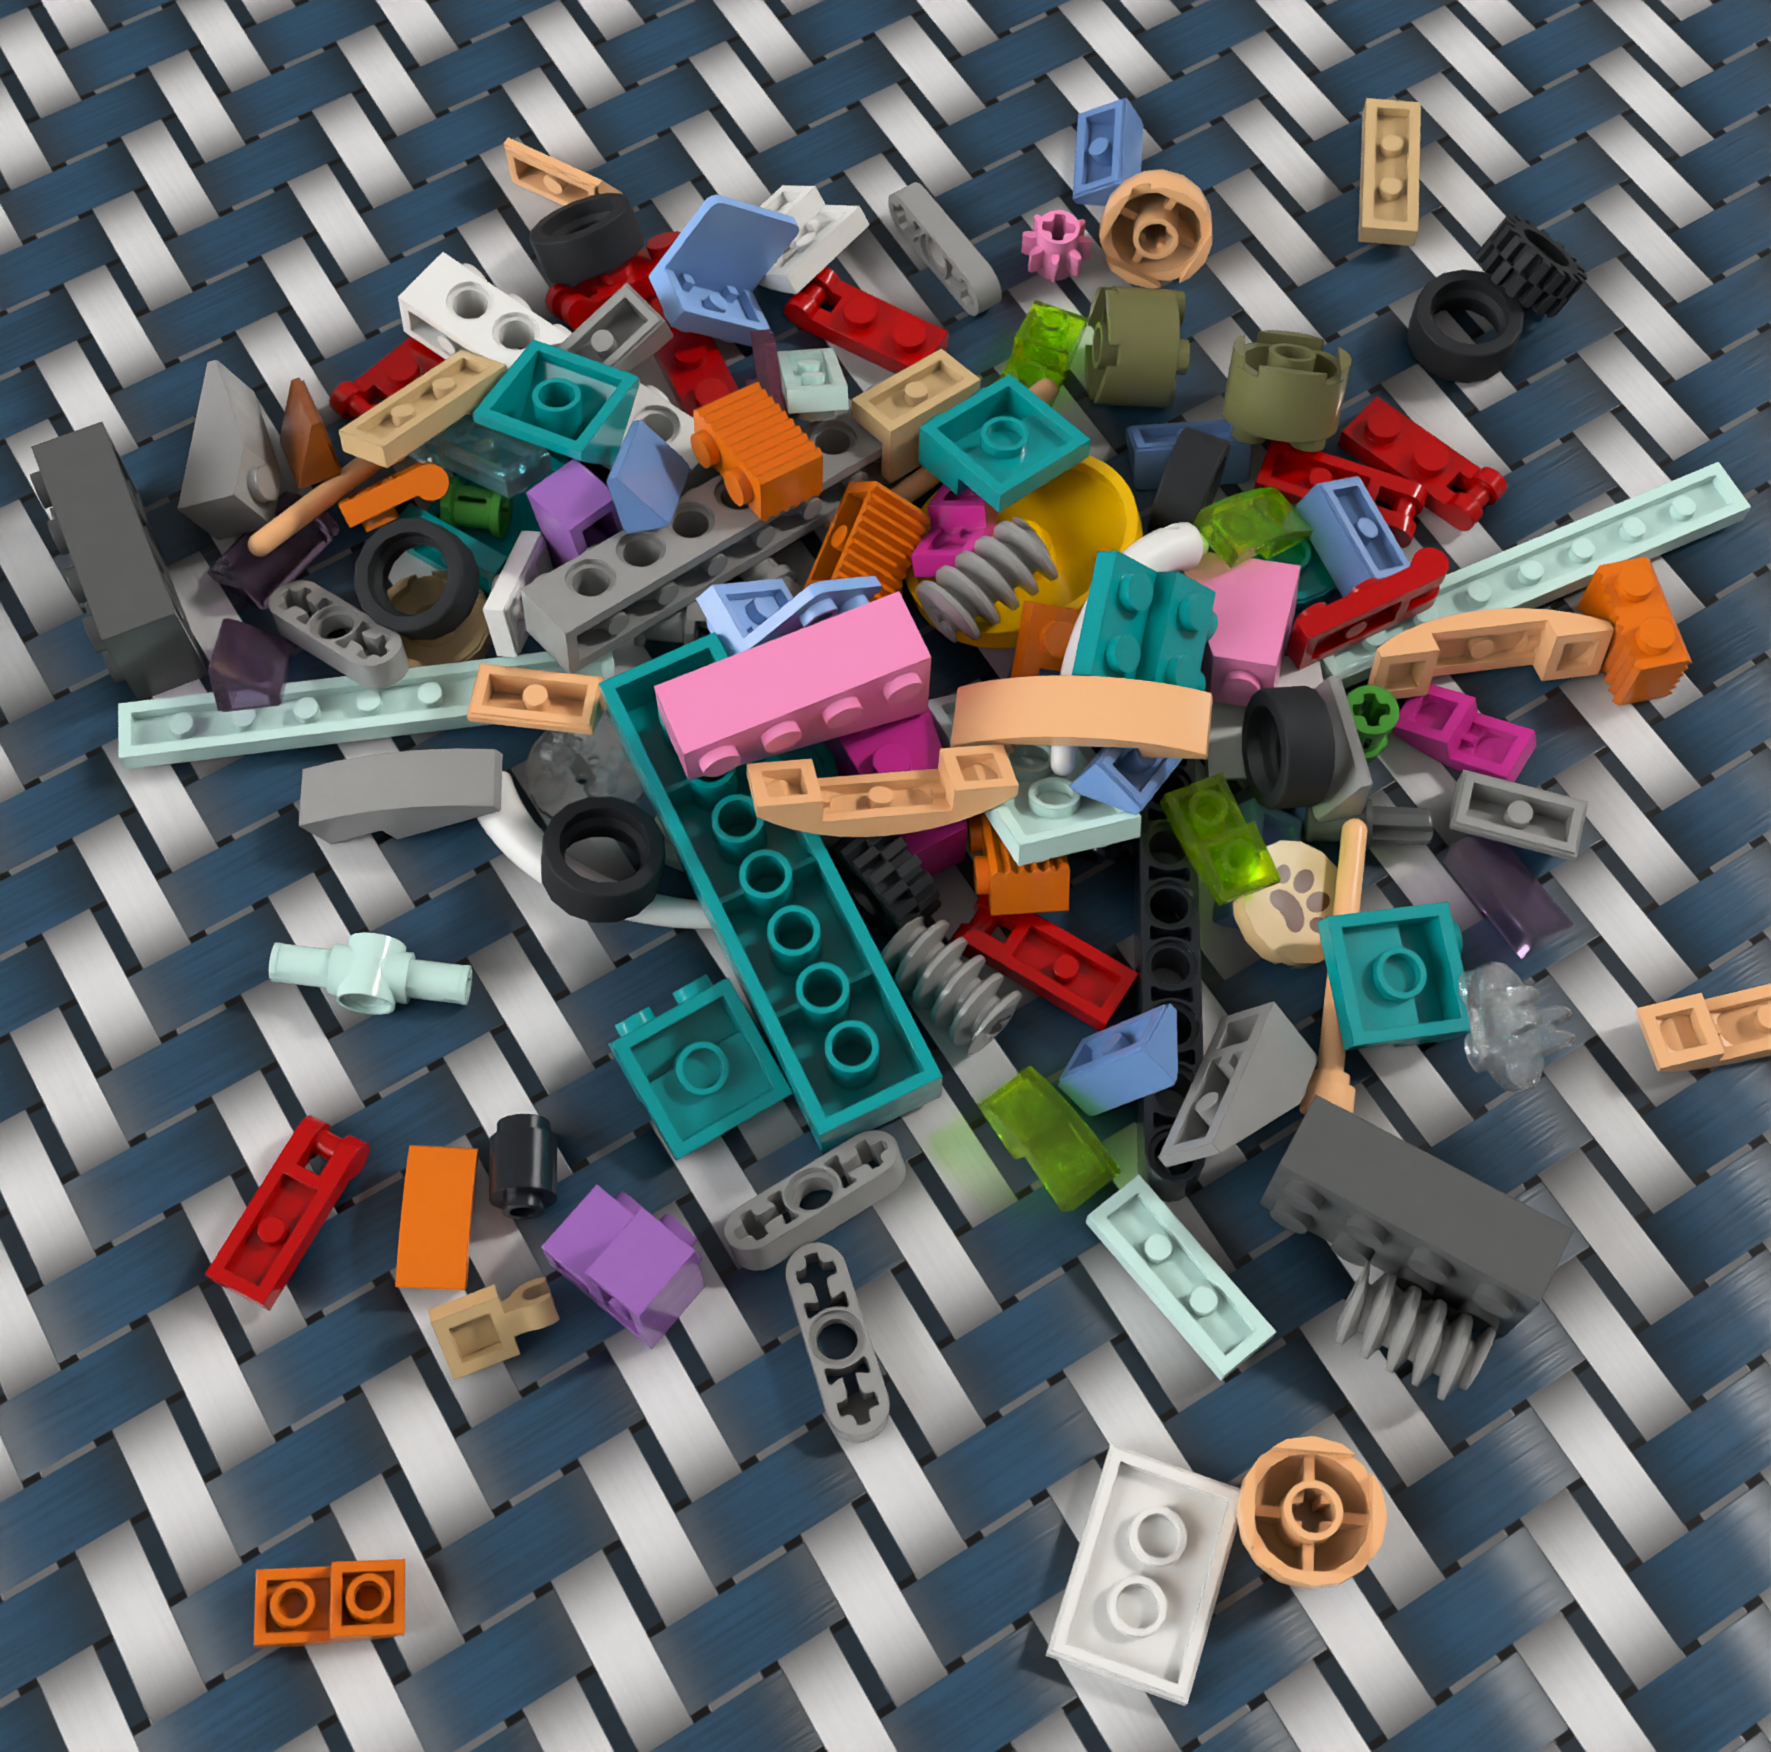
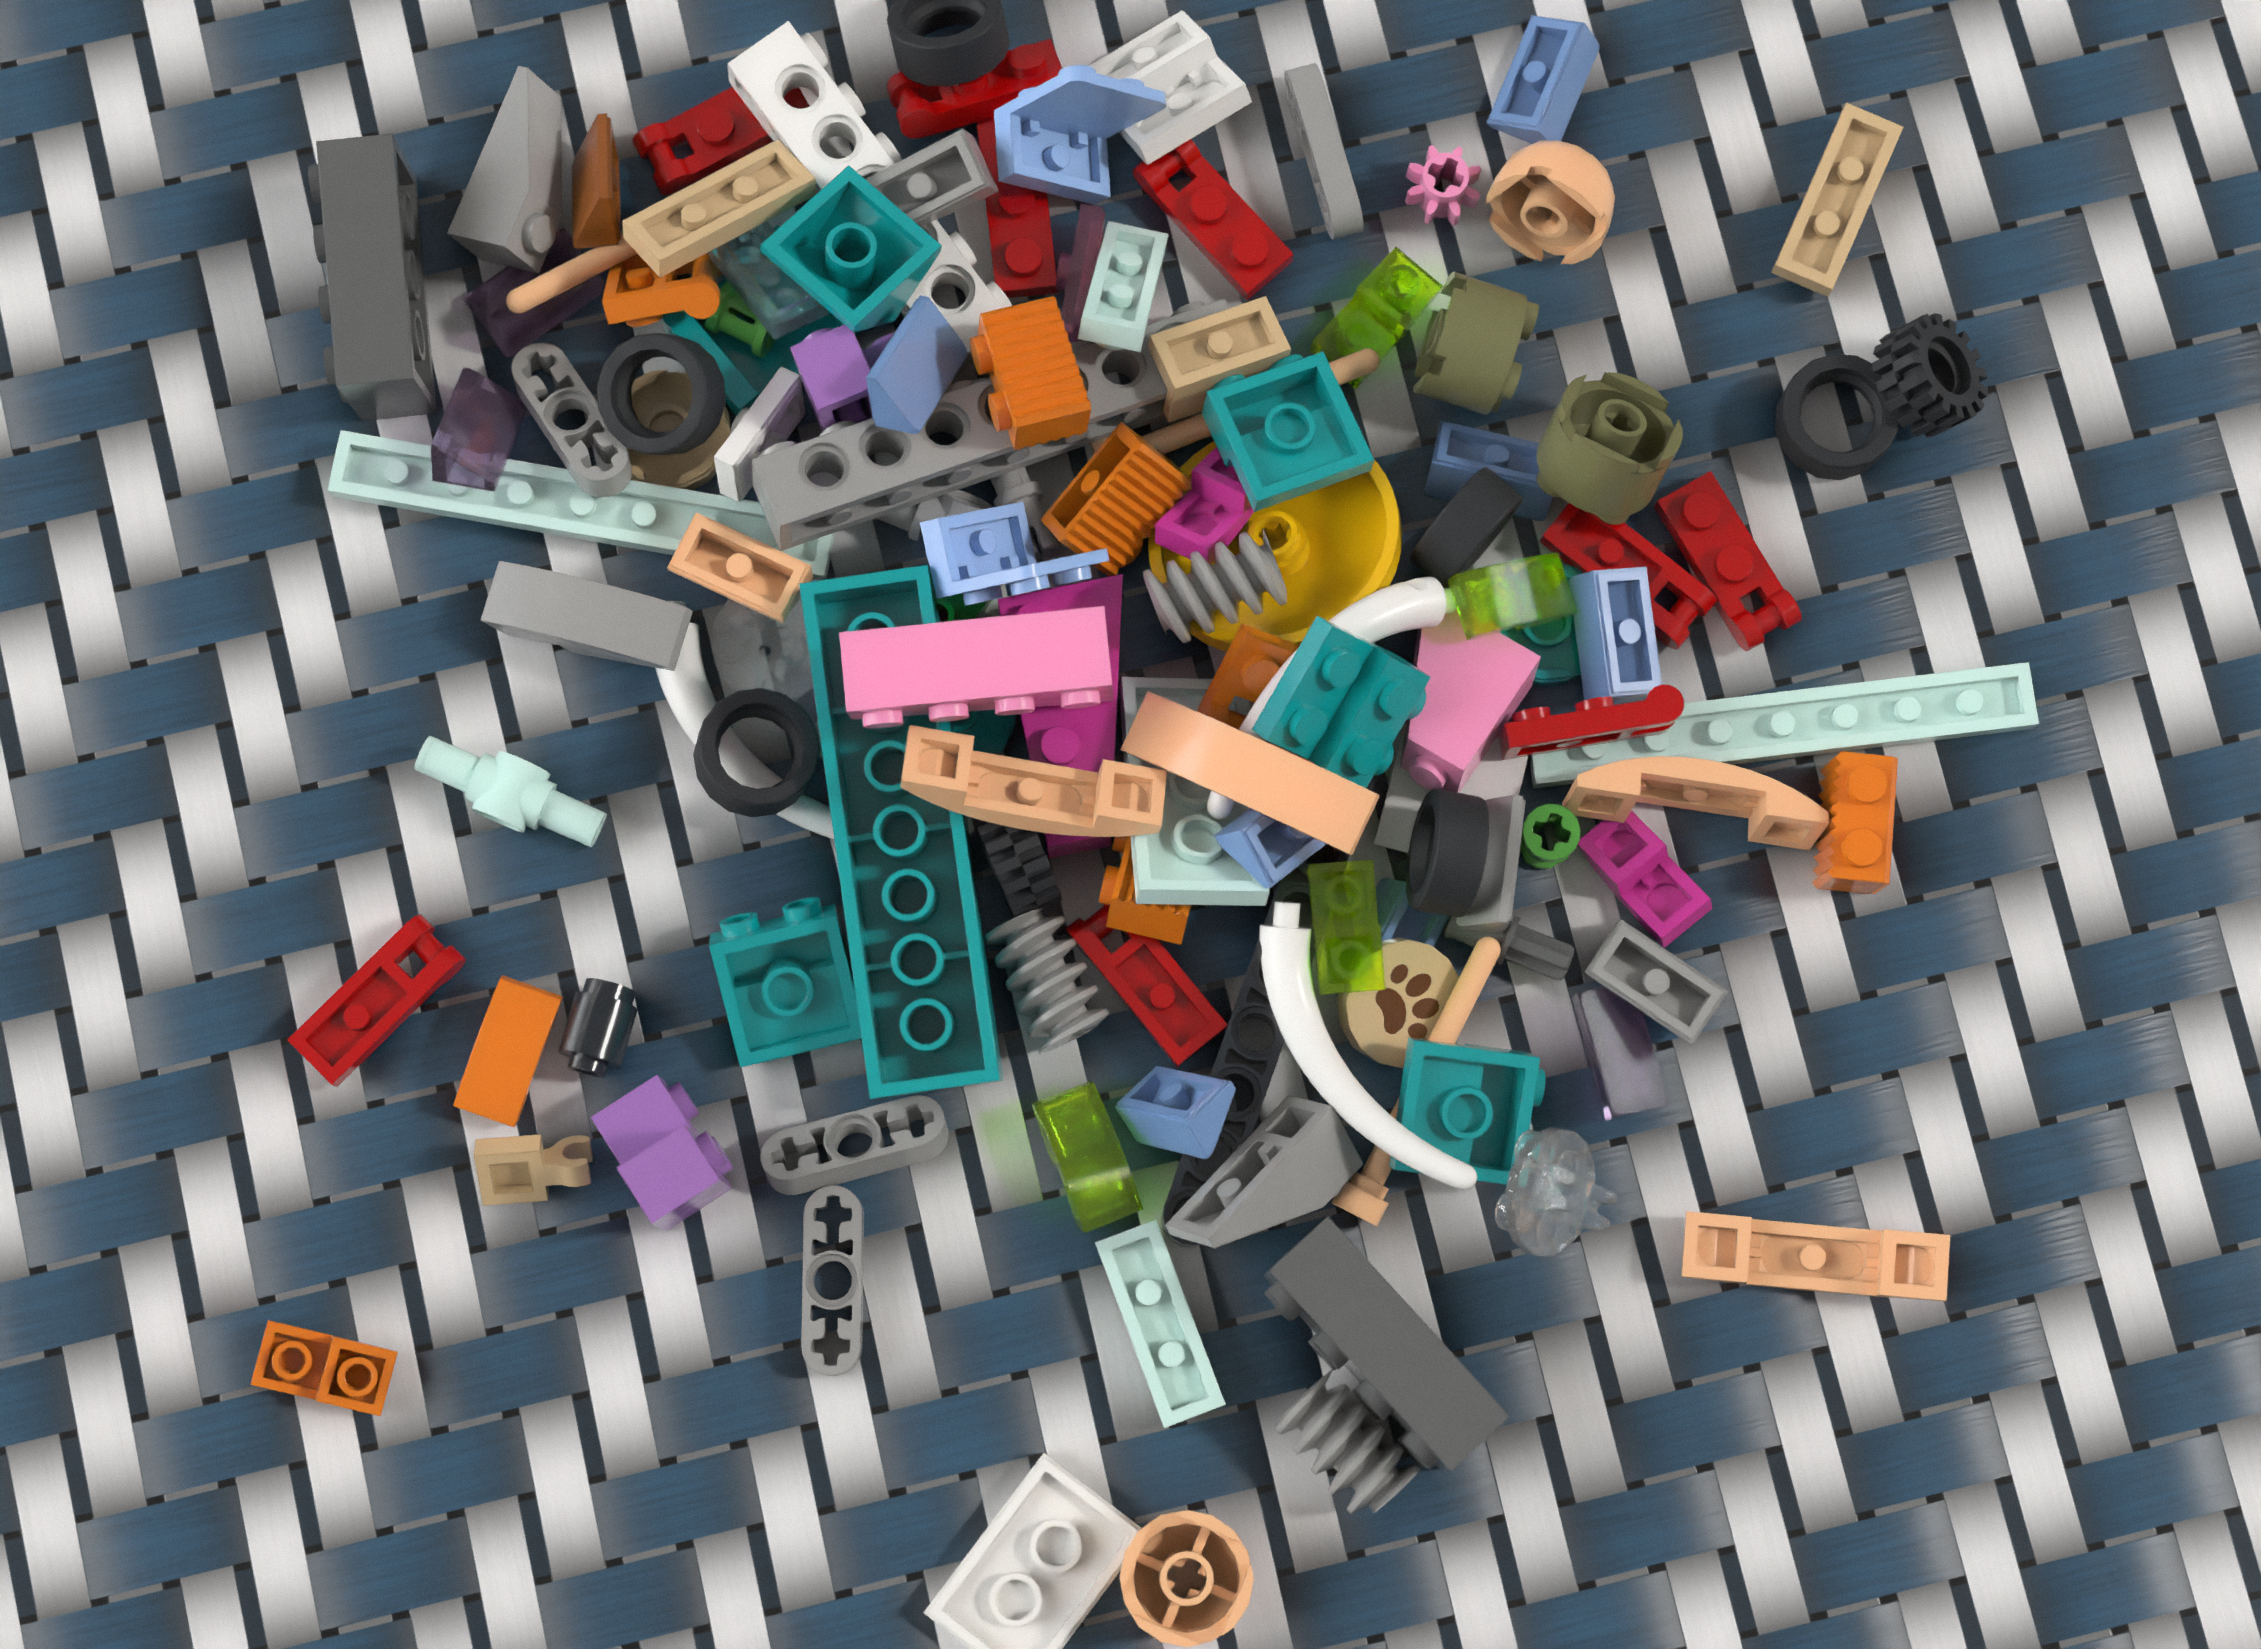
camera: 15 degrees right, 15 degrees up
none -> white animal [1259,901,1477,1190]

